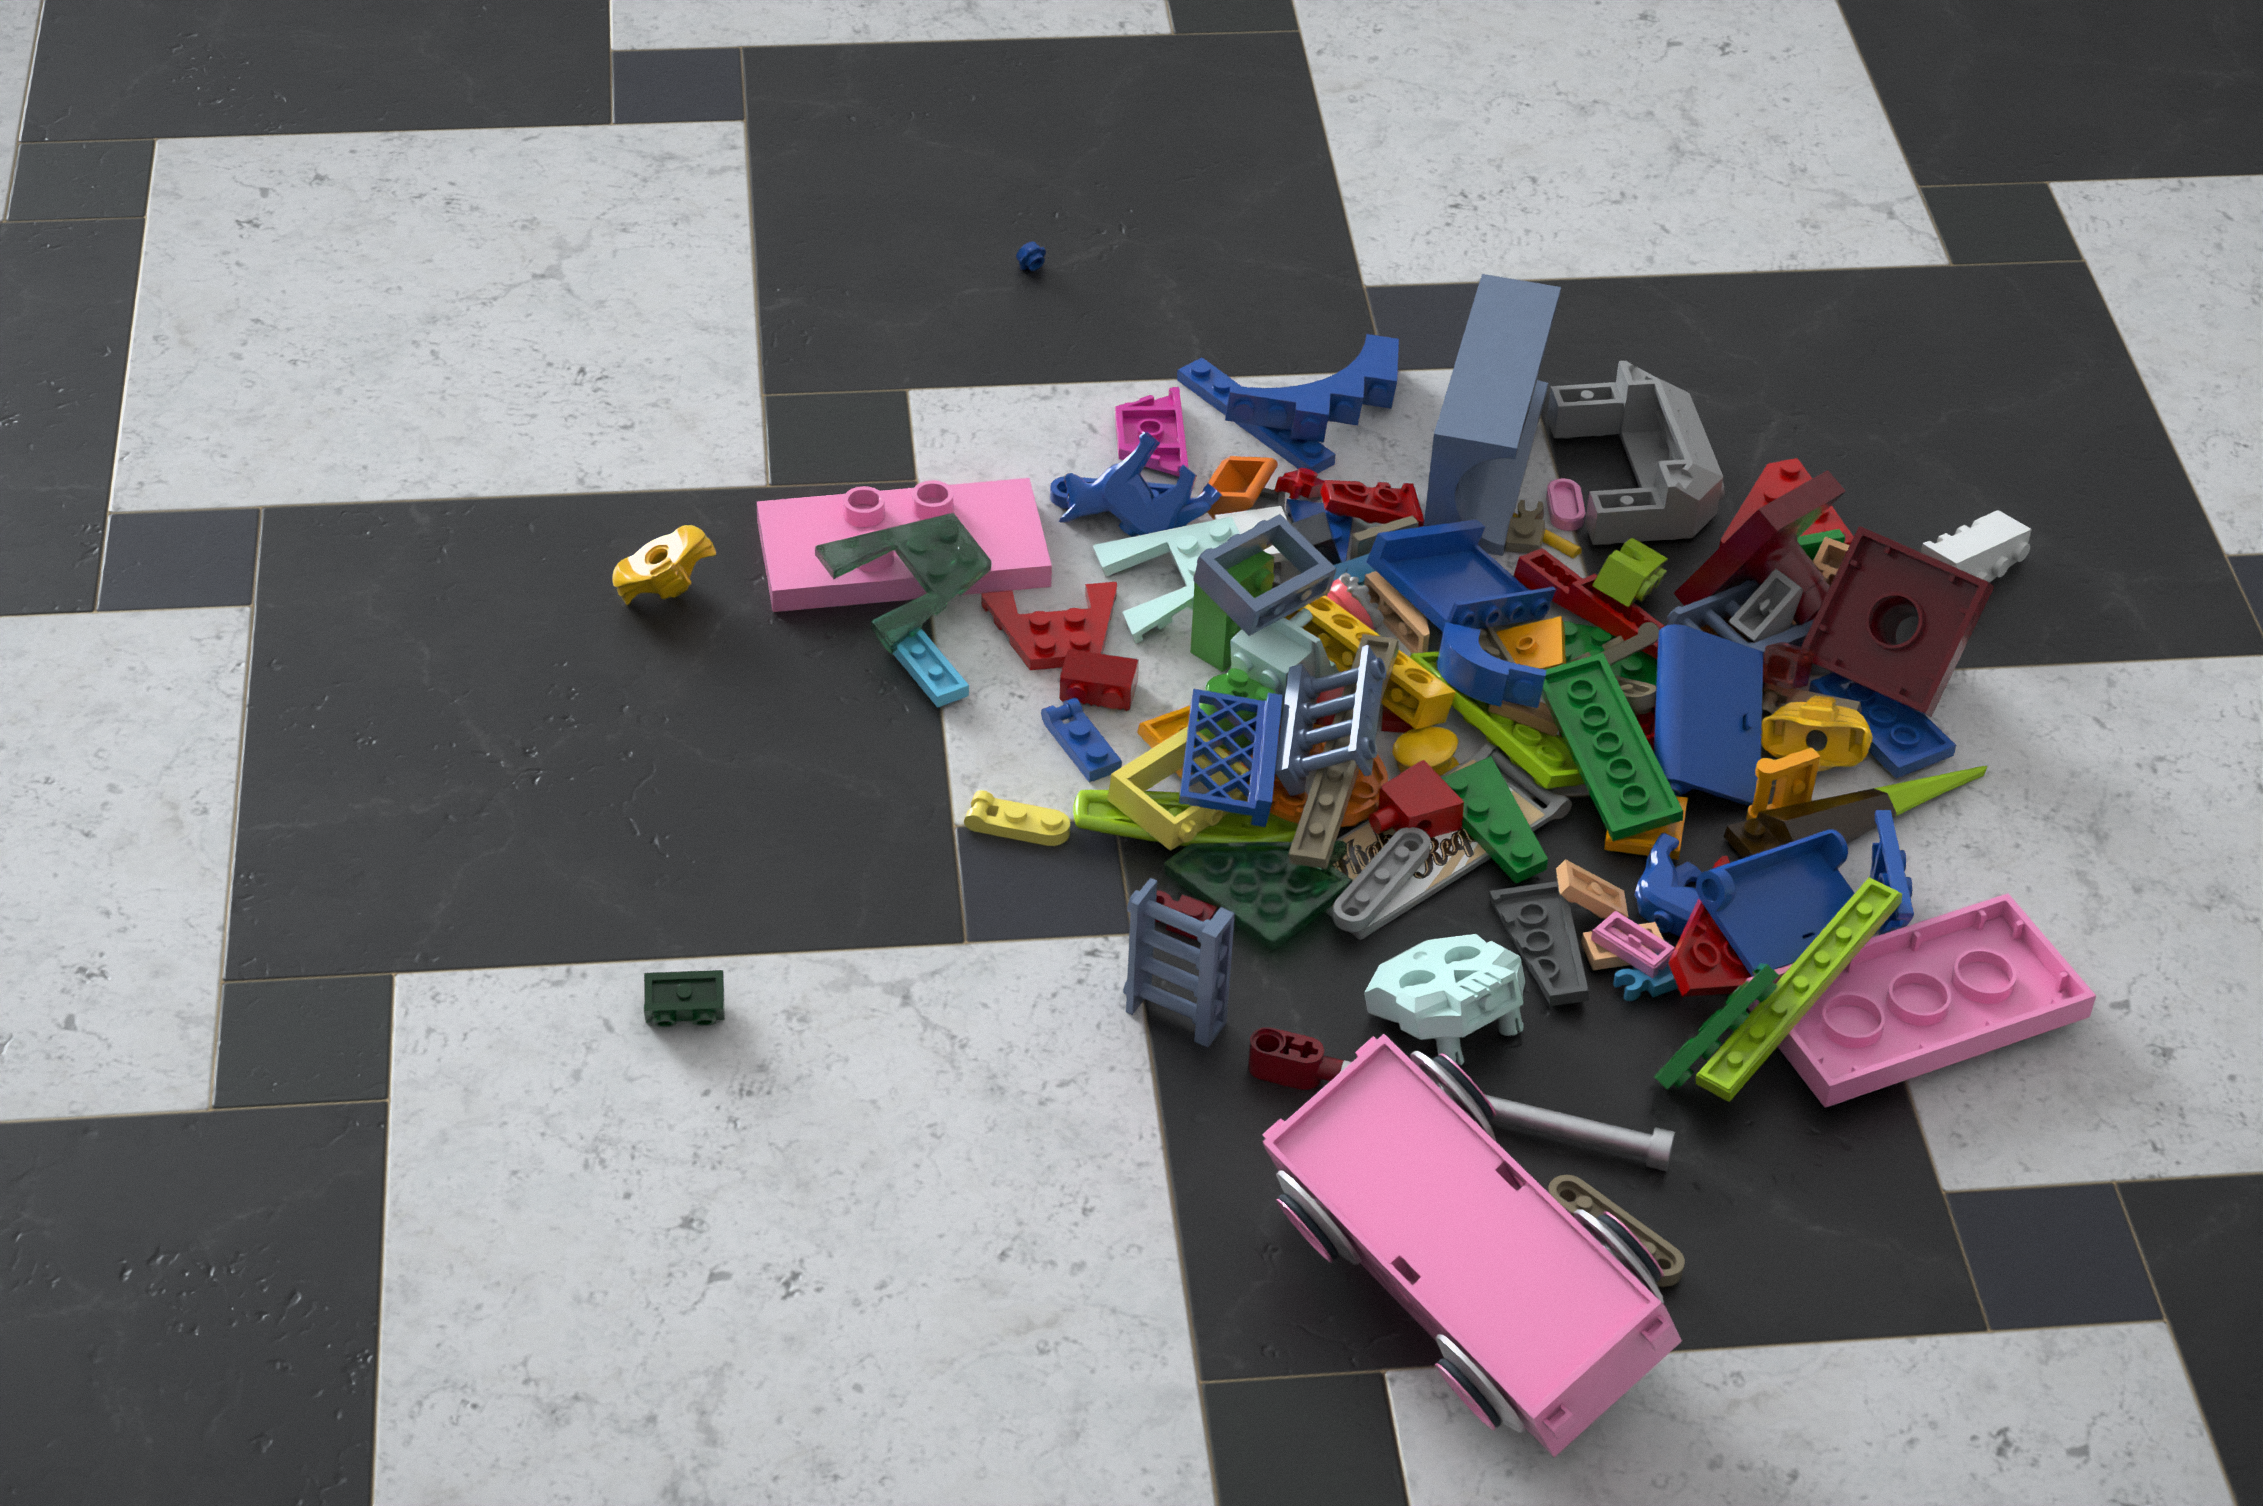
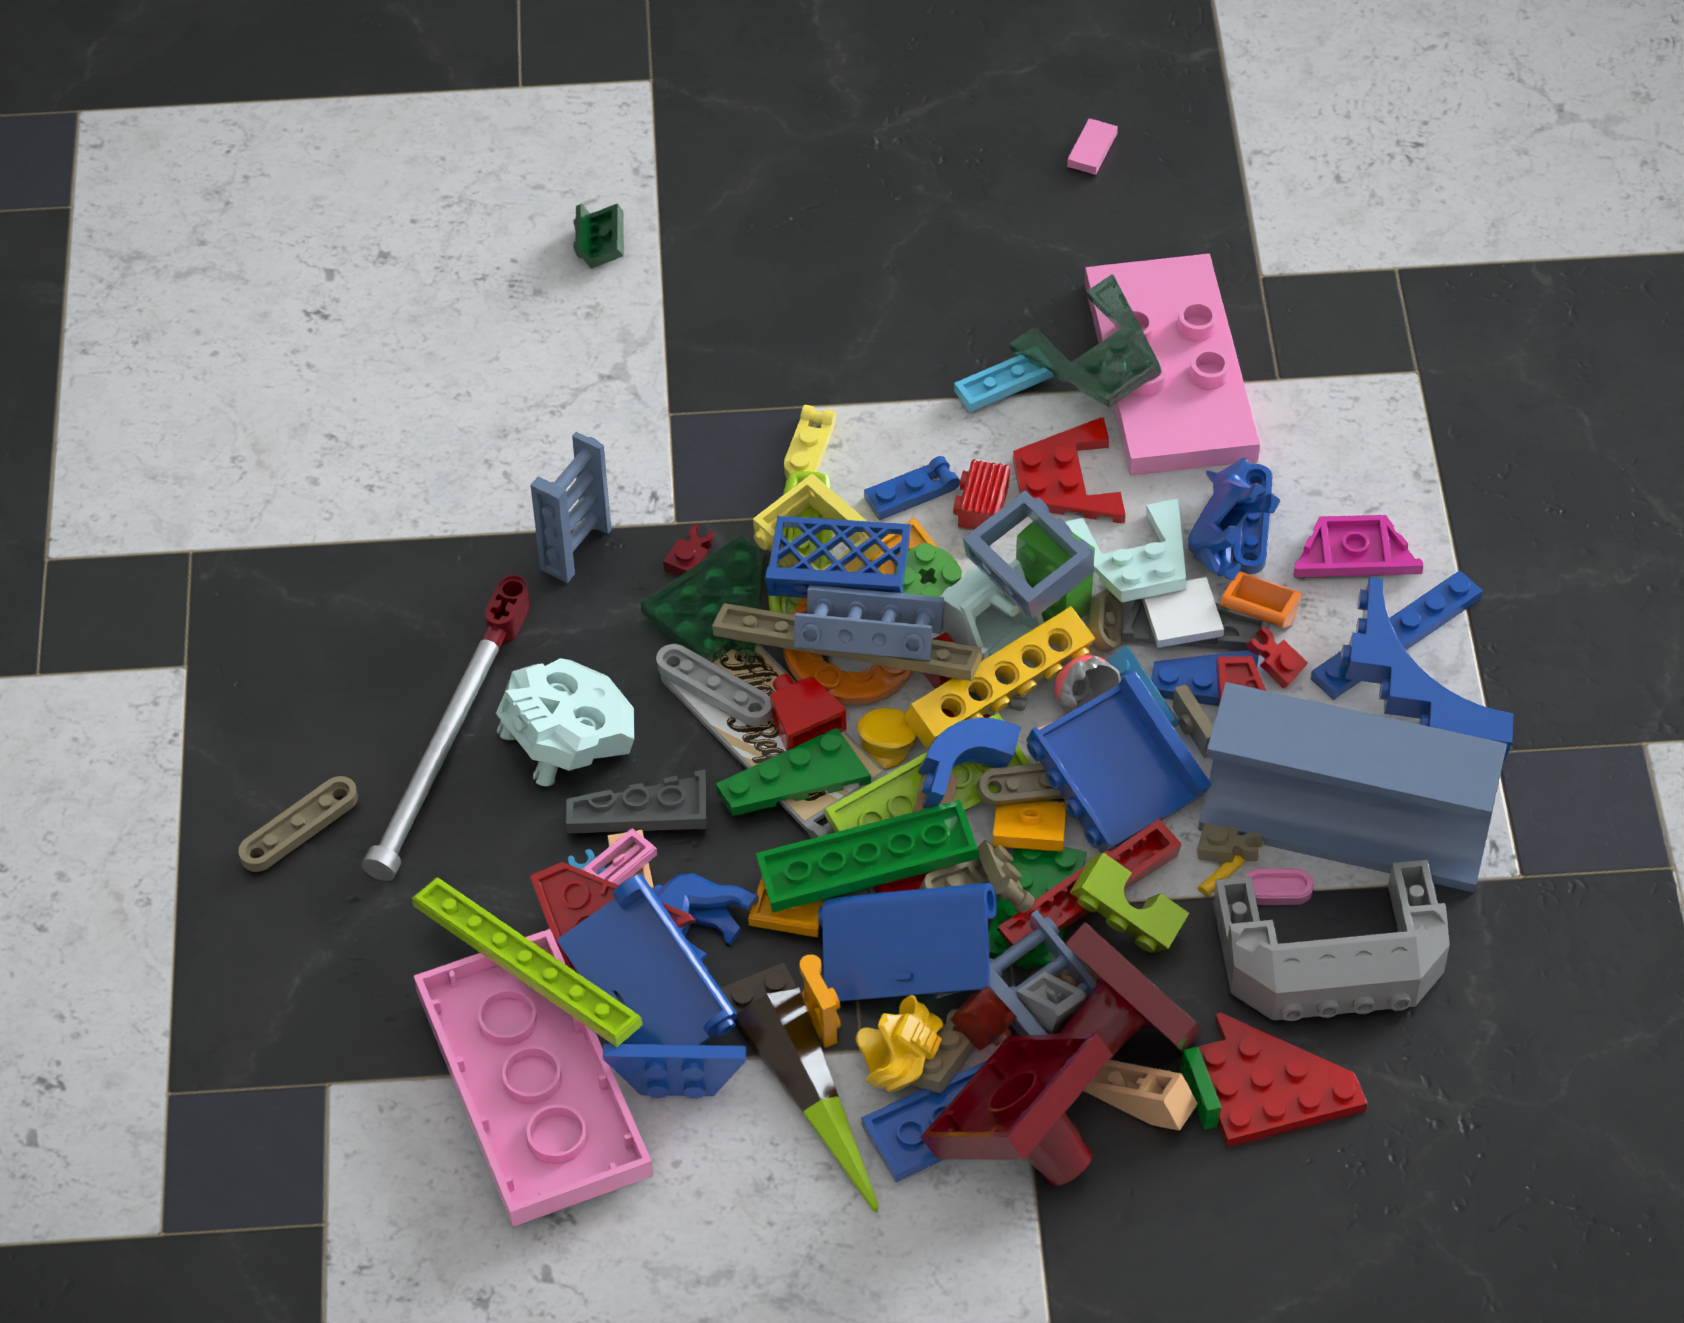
camera: 95 degrees right, 10 degrees up
yellow piece [612,525,716,605] -> none
blue plate [1016,242,1046,271] -> none
bright pink piece [1262,1034,1682,1458] -> none
black brick [1292,512,1342,565] -> none
light nougat plate [1556,859,1628,919] -> none
green wing [1654,963,1779,1090] -> none
white wedge [1921,510,2032,582] -> none
none -> bright pink tile [1067,118,1118,175]

